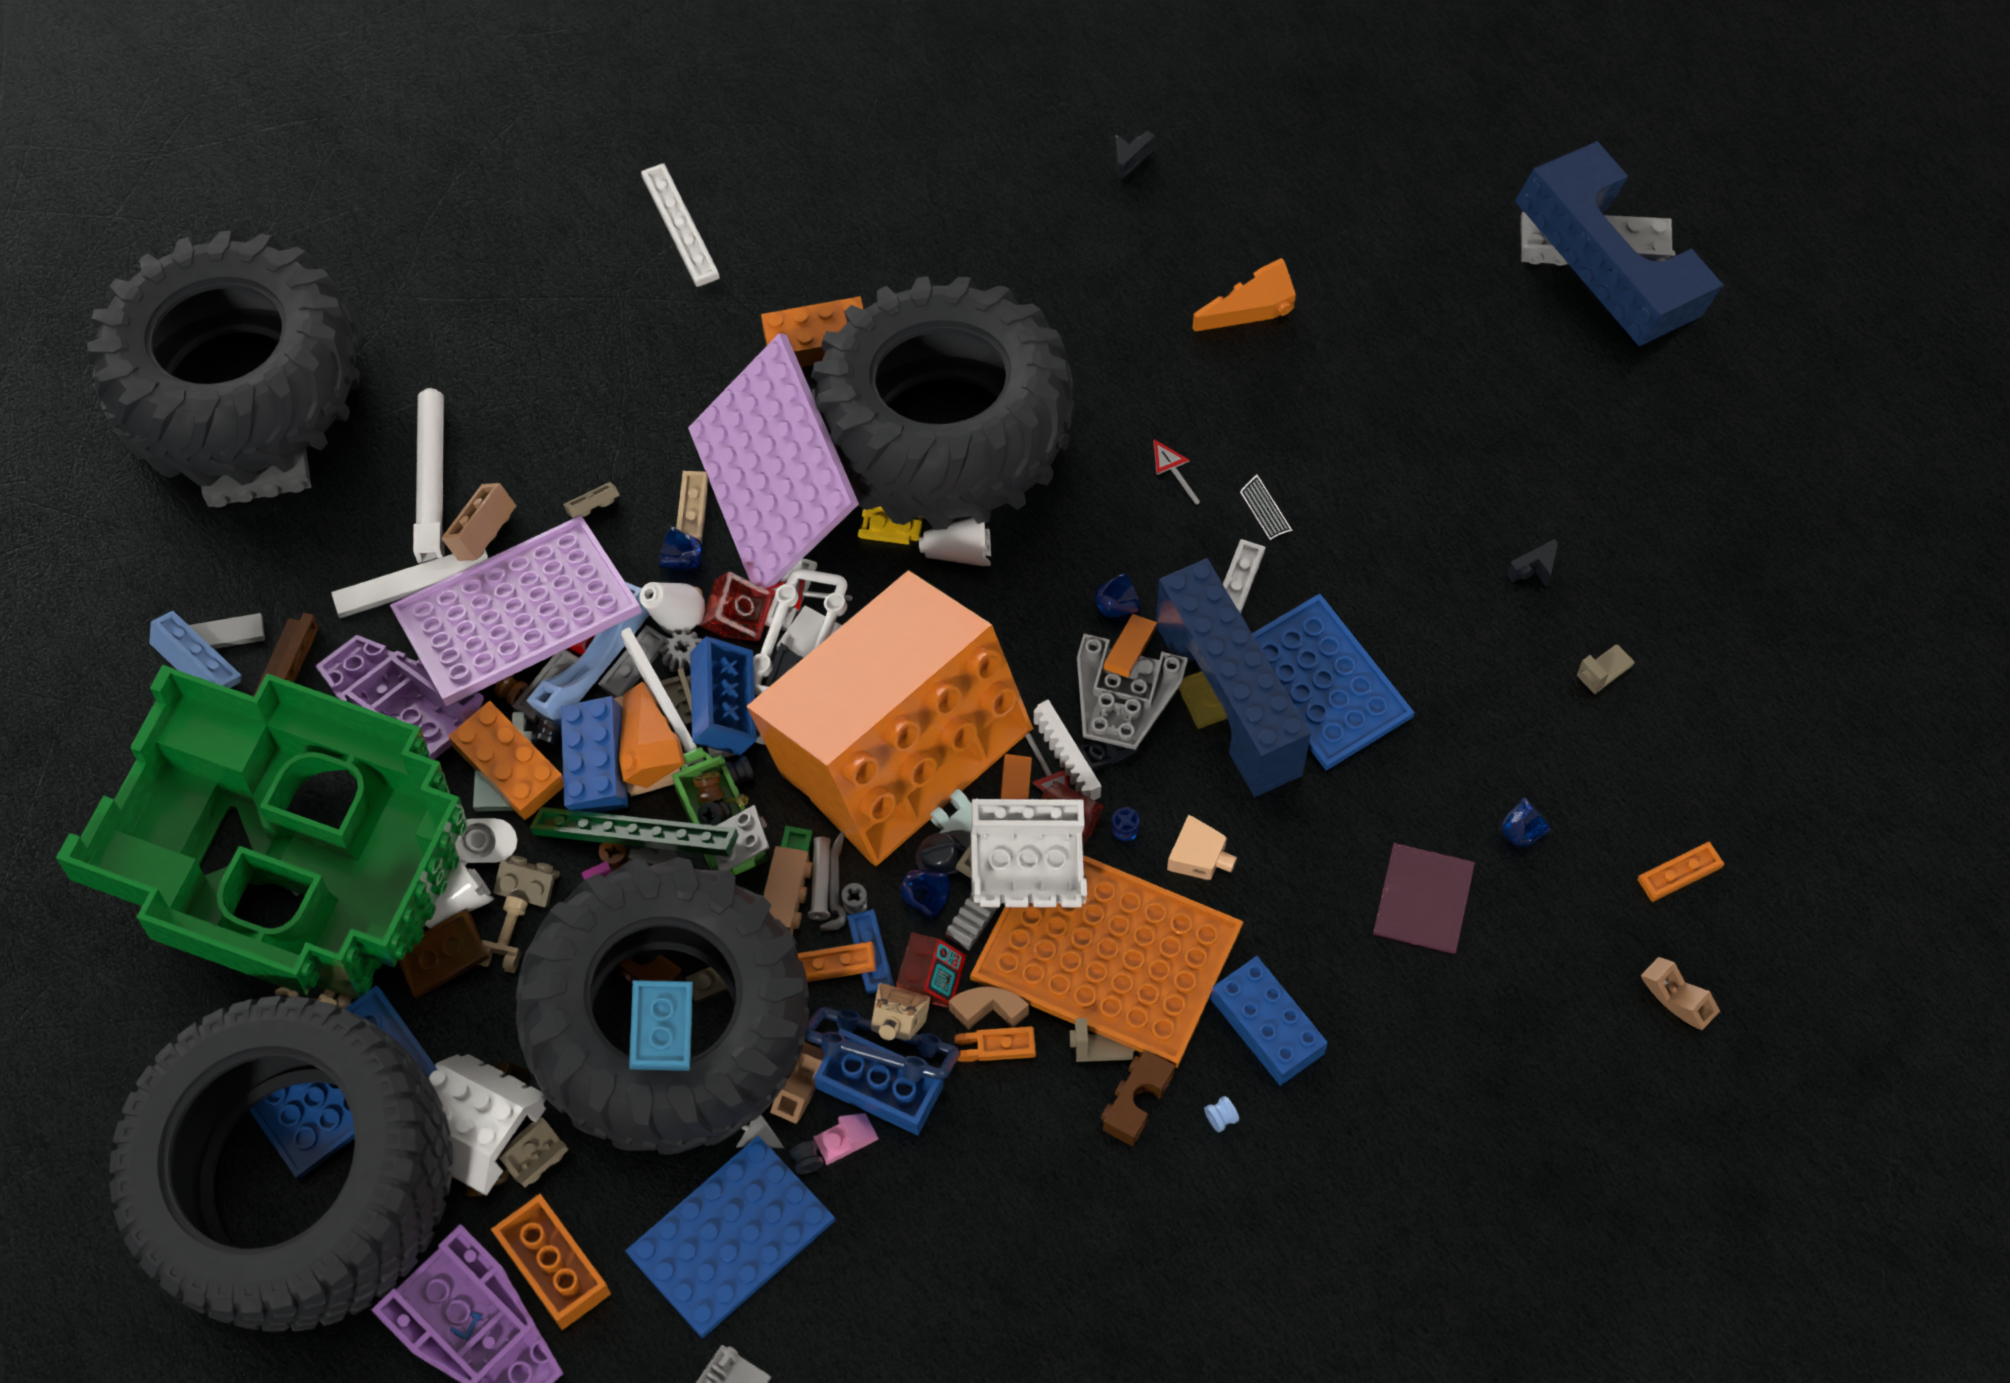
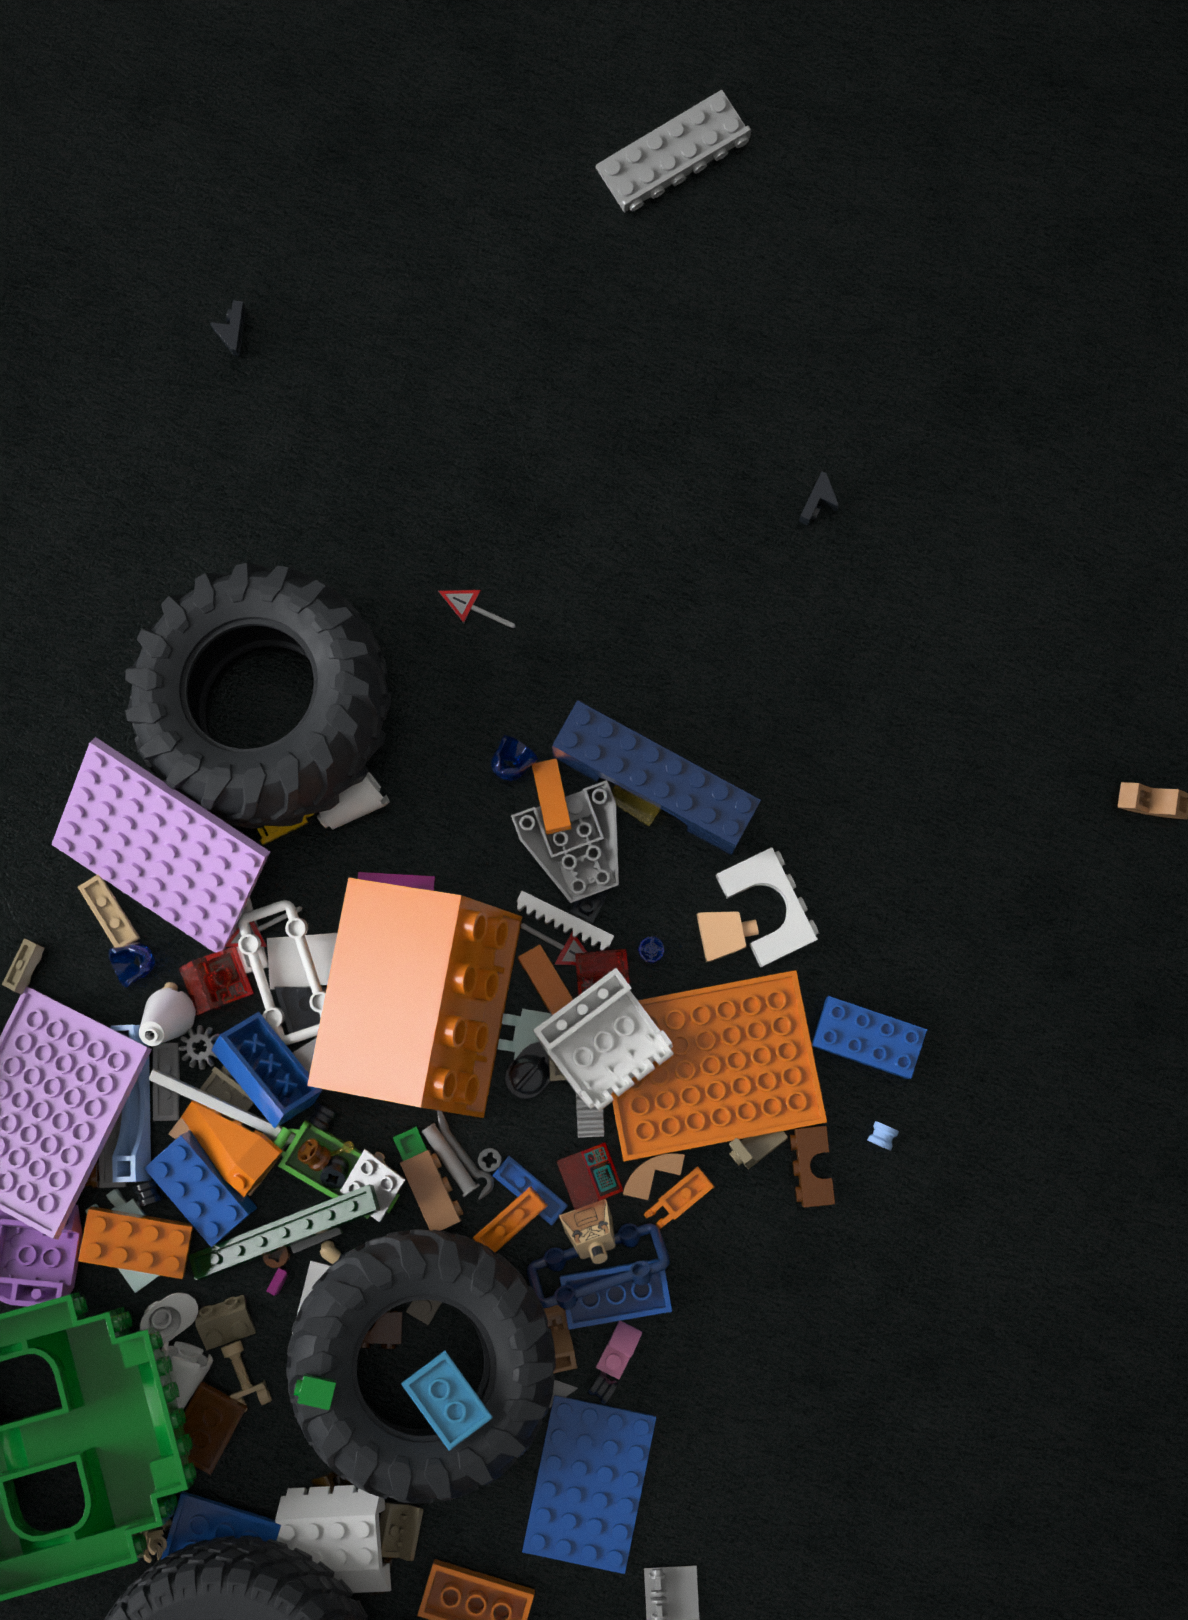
camera: 35 degrees left, 20 degrees up
orange brick [761,297,863,367] -> none
clear blue hair [901,869,951,917] -> none
orange wedge [1193,258,1296,331] -> none
white tile [1223,539,1265,614] -> none
sticker [1240,475,1292,540] -> none
blue plate [1252,594,1415,770] -> none
clear pink piece [1373,843,1475,954] -> none
clear blue hair [1501,797,1550,847] -> none
dark blue arch [1515,141,1723,346] -> none
dark tan bracket [1577,645,1634,694] -> none
orange tile [1637,842,1724,902] -> none
none -> green brick [294,1374,337,1410]
none -> white arch [716,848,819,968]

